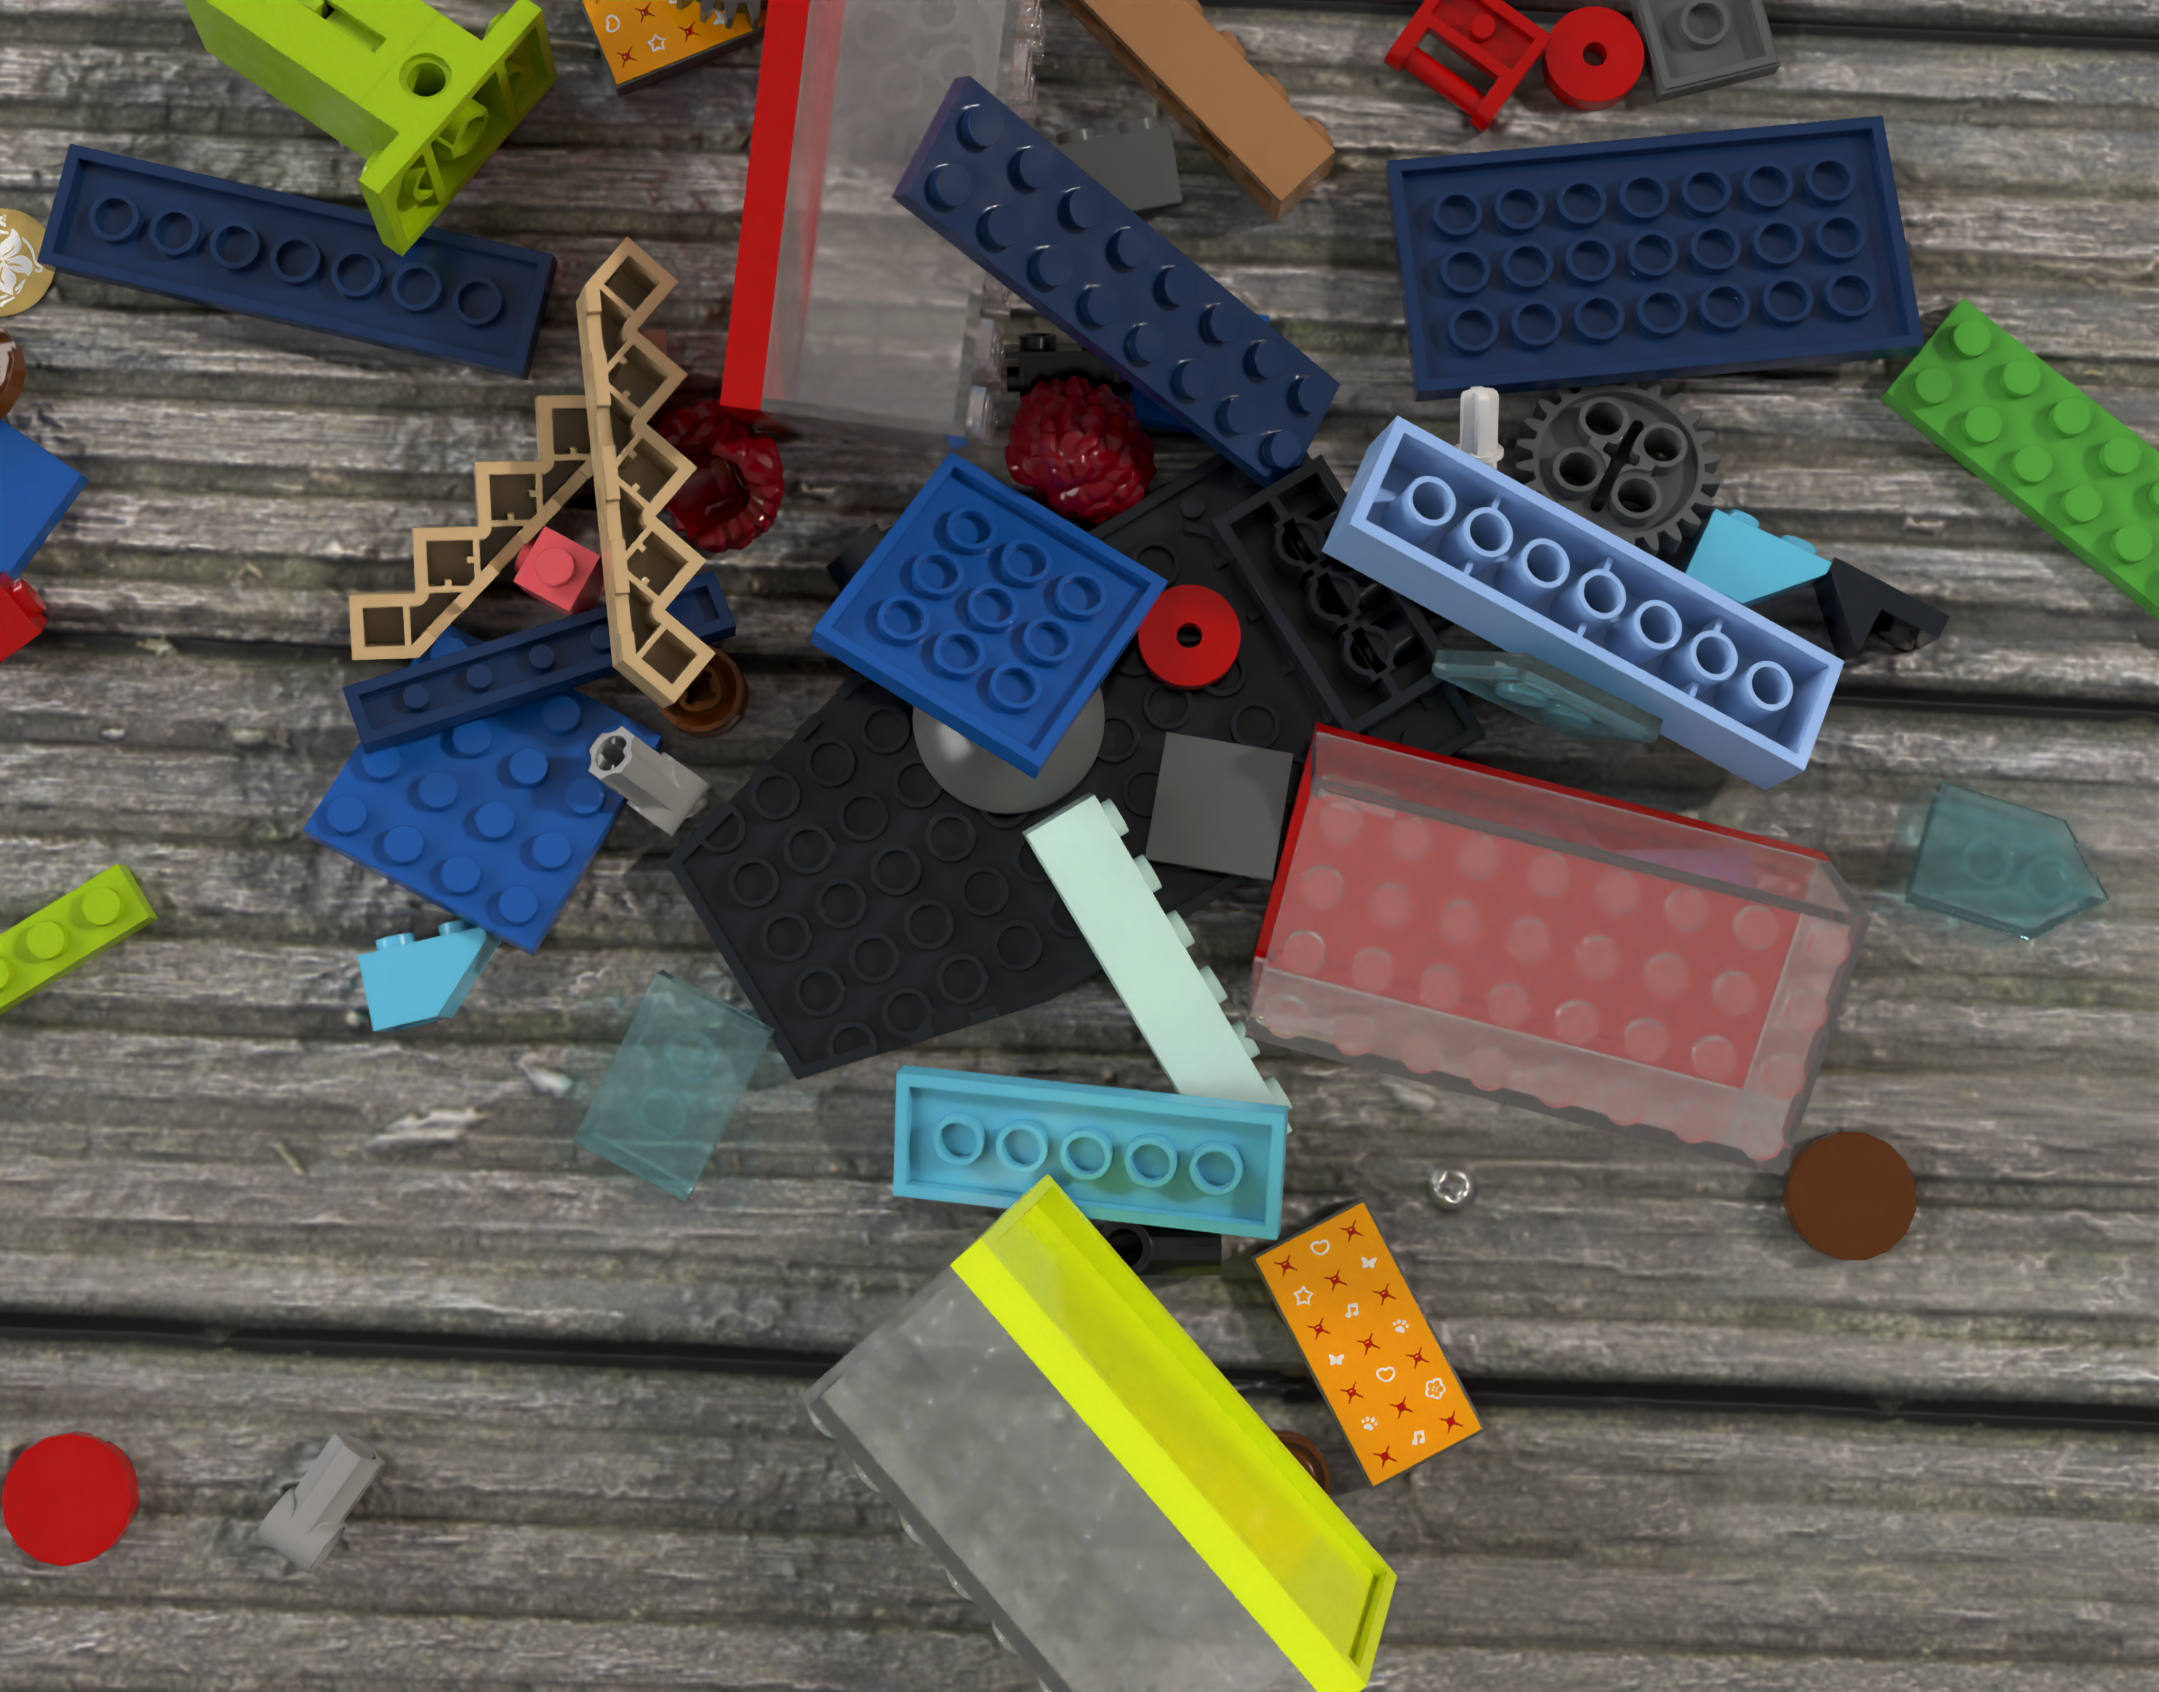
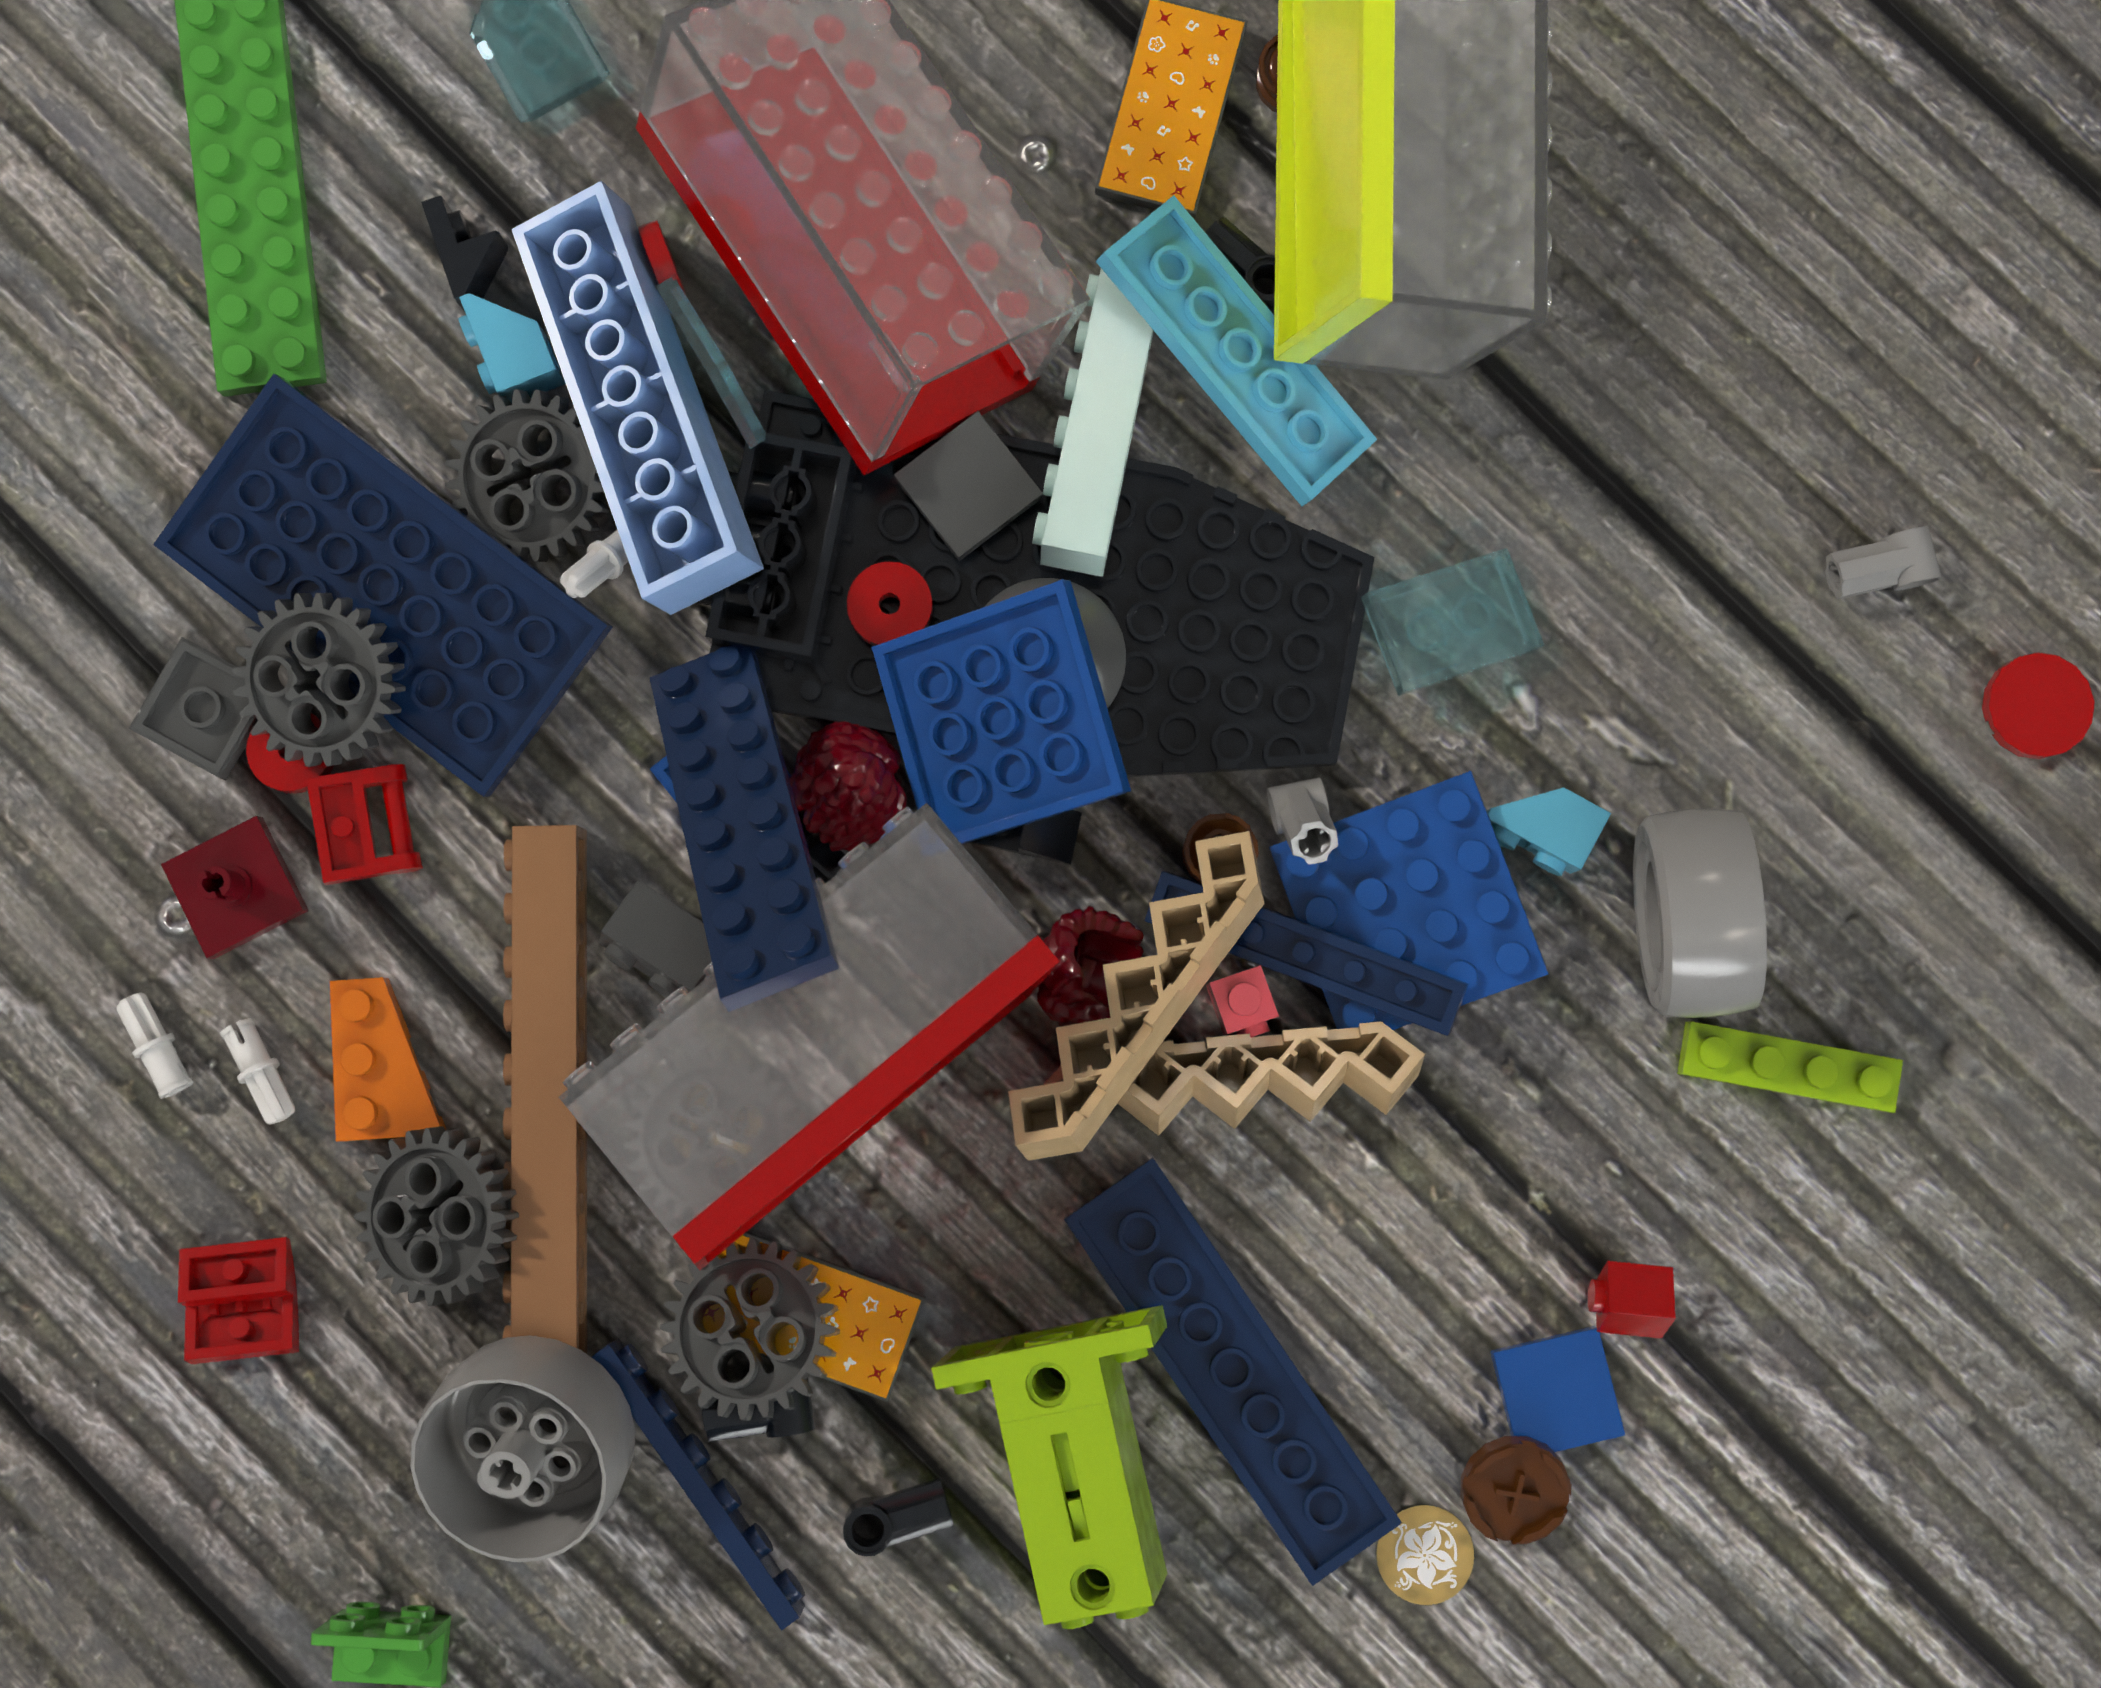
camera: 135 degrees left, 0 degrees up
none -> dark grey gear [231,593,406,767]
none -> red piece [638,220,689,308]
none -> light grey wheel [1633,808,1767,1018]

